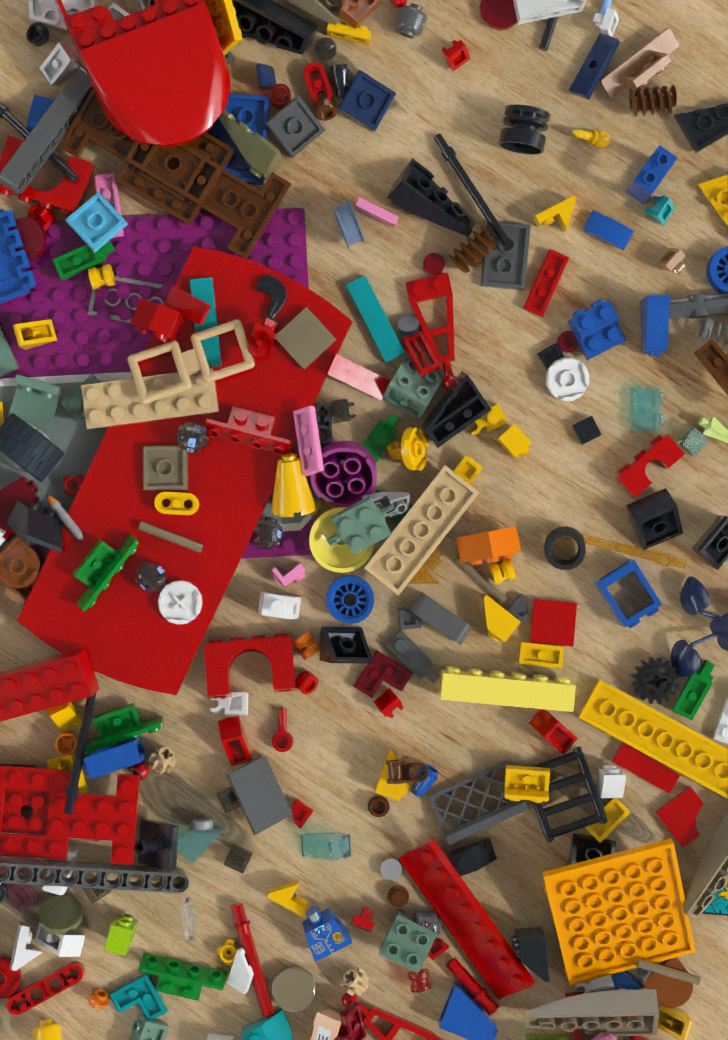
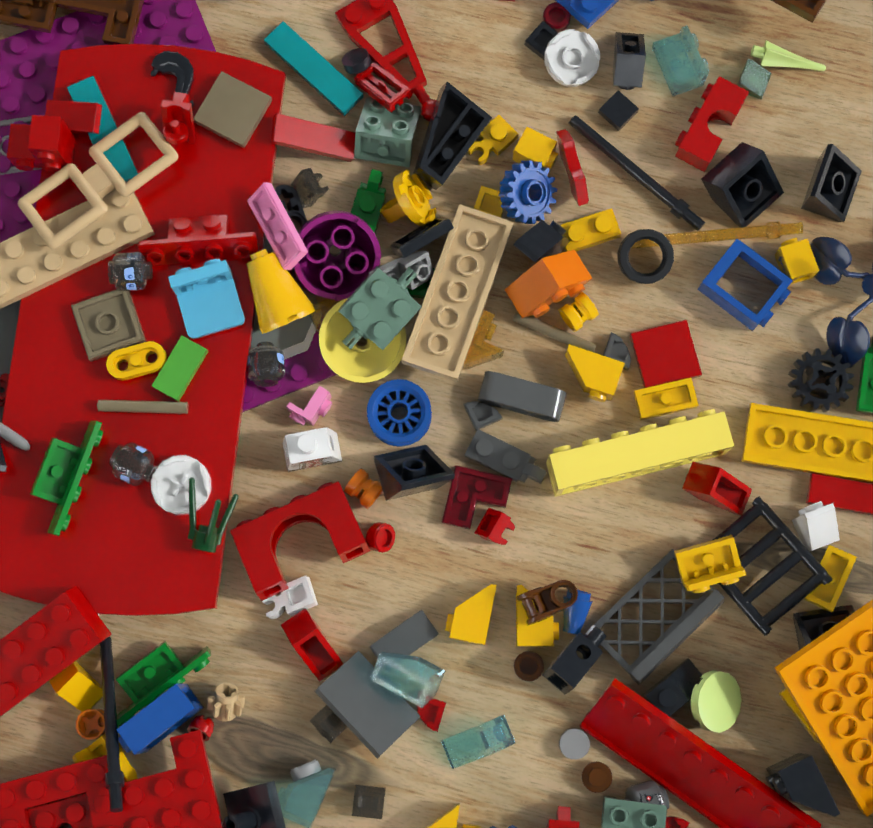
camera: 15 degrees left, 10 degrees down
red plate [272,708,294,752] -> none
none -> bright green tile [152,335,209,402]
none -> medium azure bracket [168,259,245,339]
none -> dark green plant [188,477,239,553]
none -> dark grey slope [370,610,439,672]
none -> clear light blue slope [370,652,445,708]
none -> black tile [390,217,454,258]
none -> yellow slope [445,584,497,646]
none -> blue gear [499,160,557,224]
none -> black slope [513,220,570,263]
none -> black torso [542,625,606,695]
none -> red tile [556,129,589,206]
none -> yellow plate [561,208,621,252]
none -> black bar [569,115,706,231]
none -> black slope [613,32,646,90]
none -> yellowish green tile [691,670,742,733]
none -> yellow brick [775,238,819,285]

